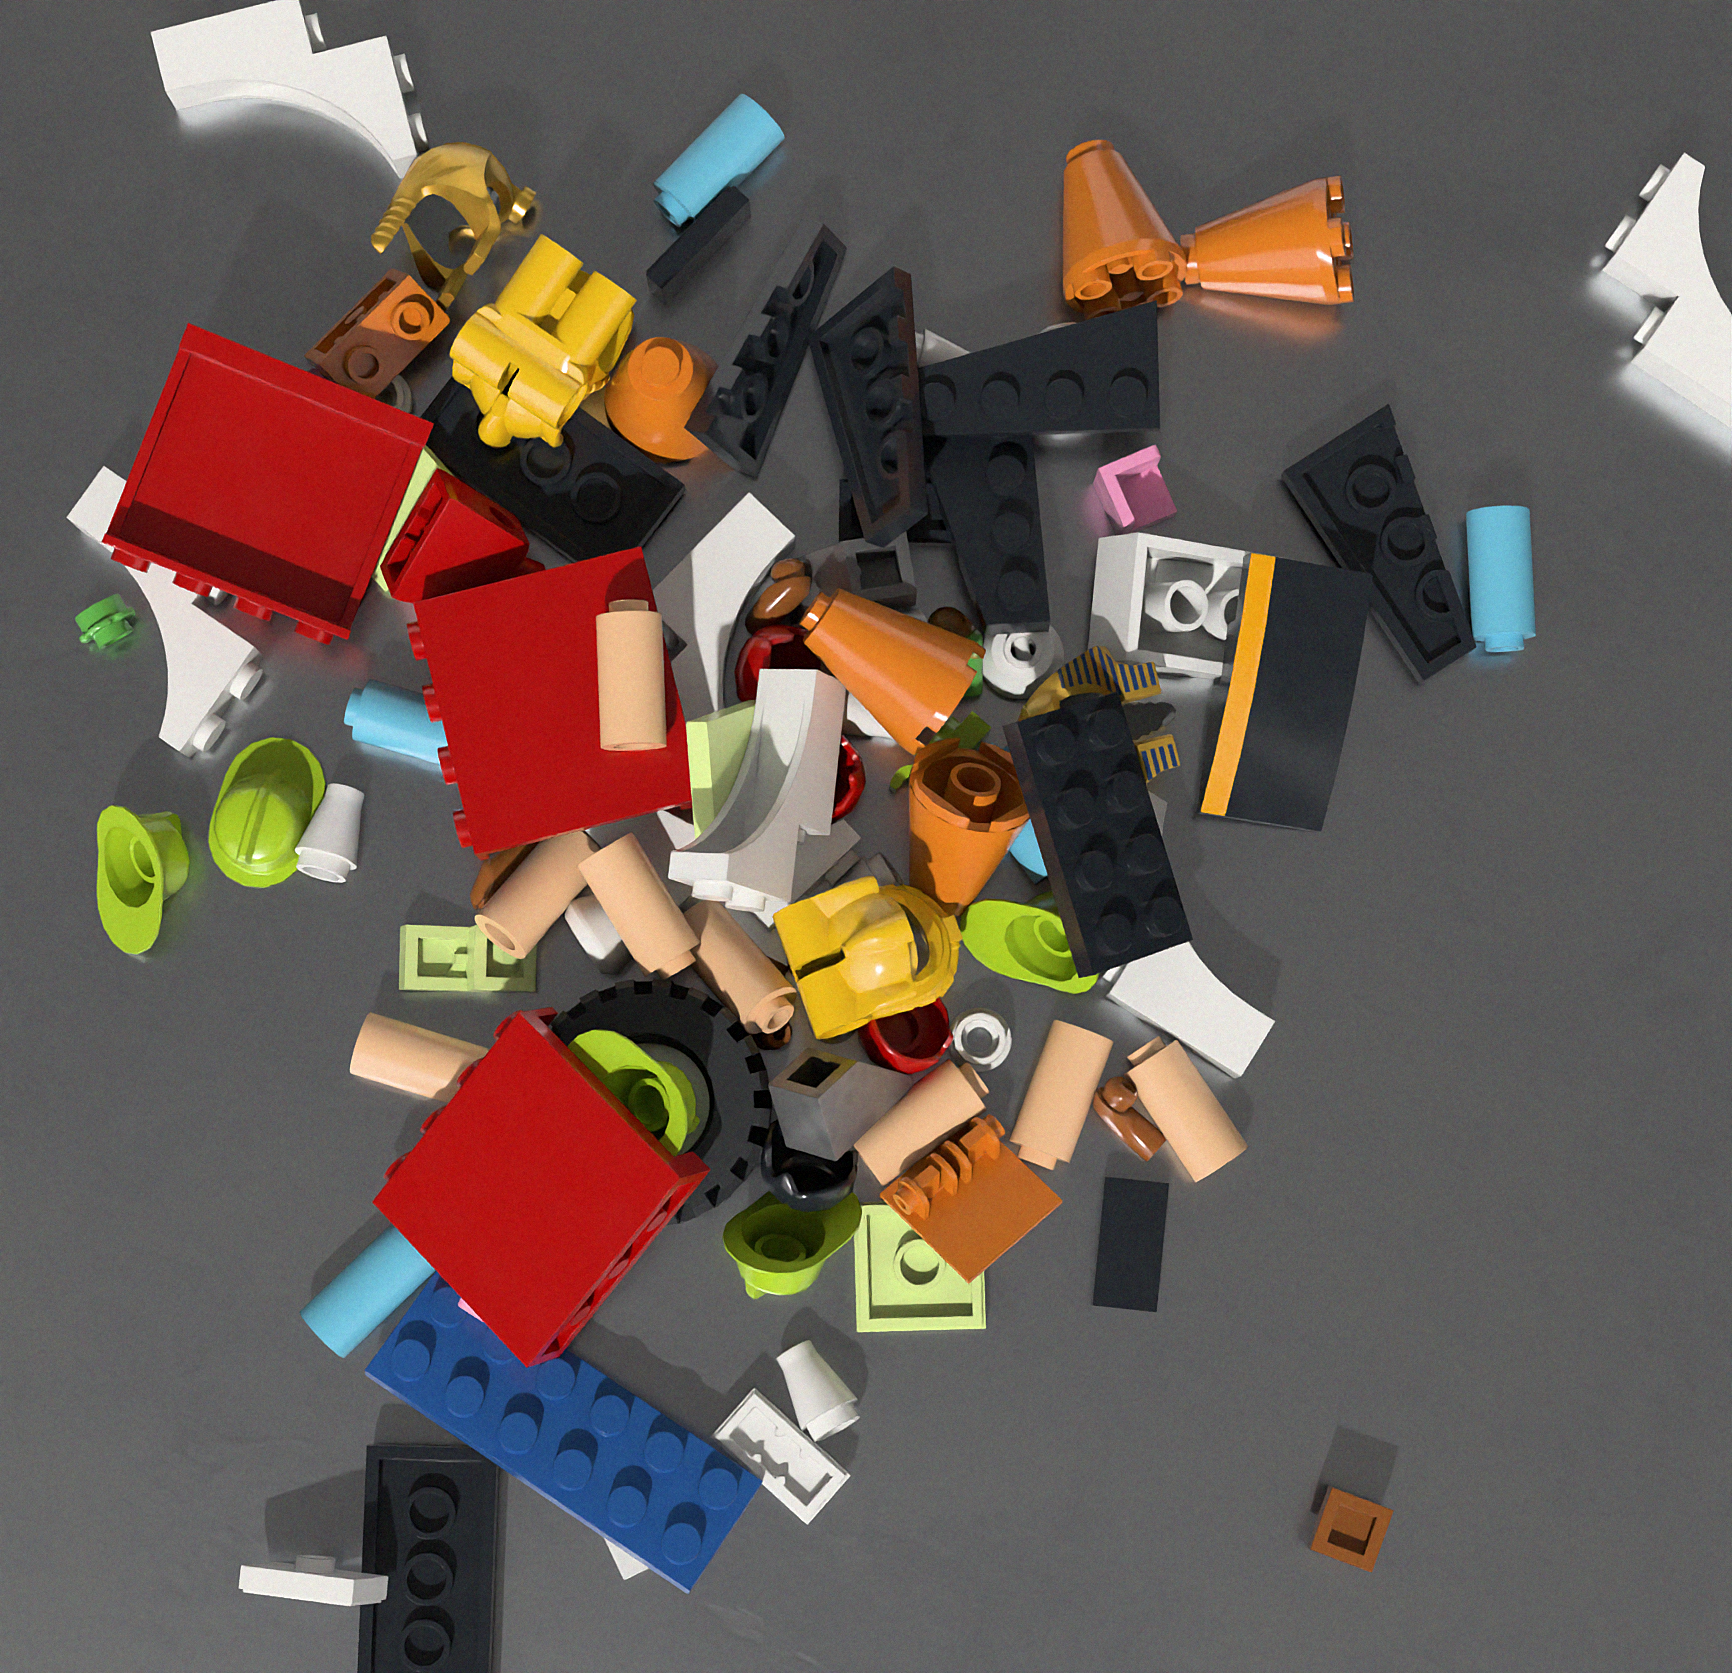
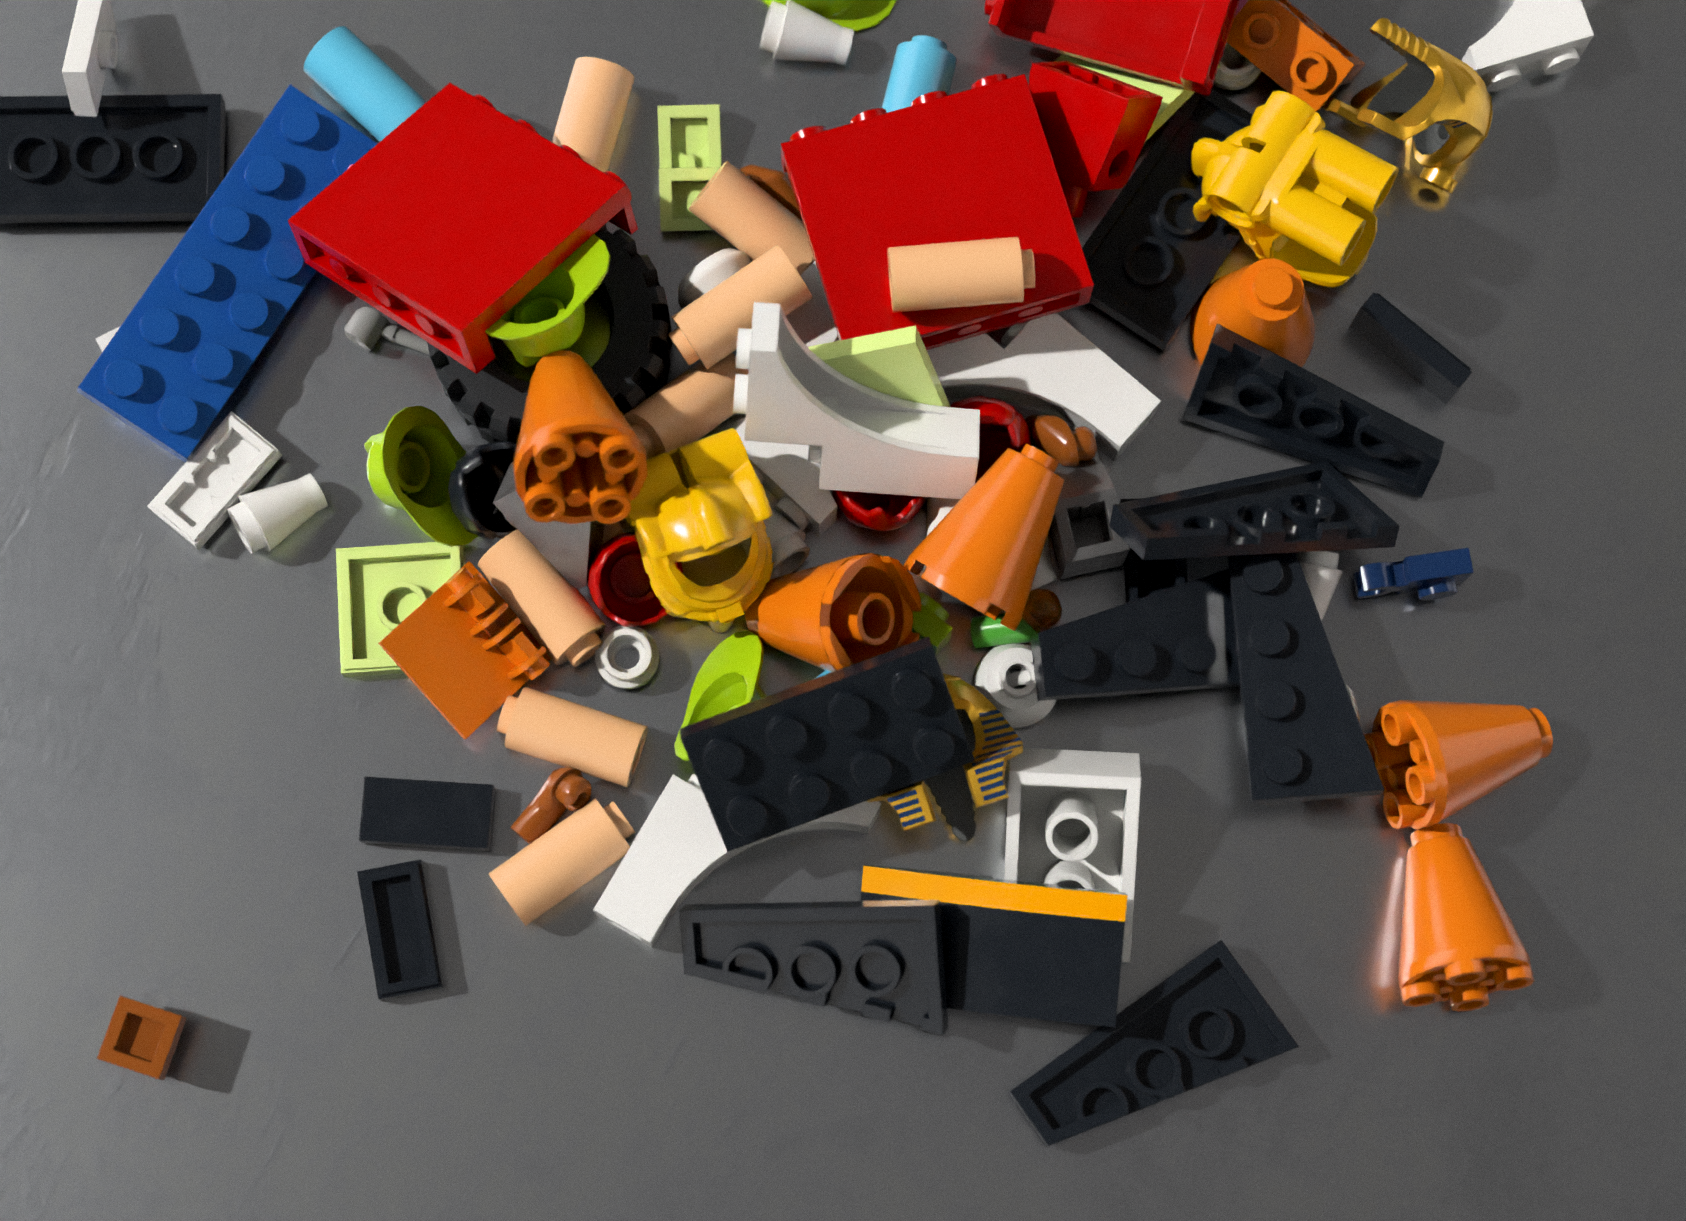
camera: 90 degrees right, 5 degrees down
medium azure brick [653,93,785,227] -> none
bright pink panel [1093,445,1178,535] -> none
medium azure brick [1466,506,1536,652] -> none
none -> light grey hand [344,307,430,355]
none -> black tile [357,859,445,1001]
none -> orange cone [513,350,647,524]
none -> black wing [679,900,948,1035]
none -> dark blue plate [1353,548,1474,600]

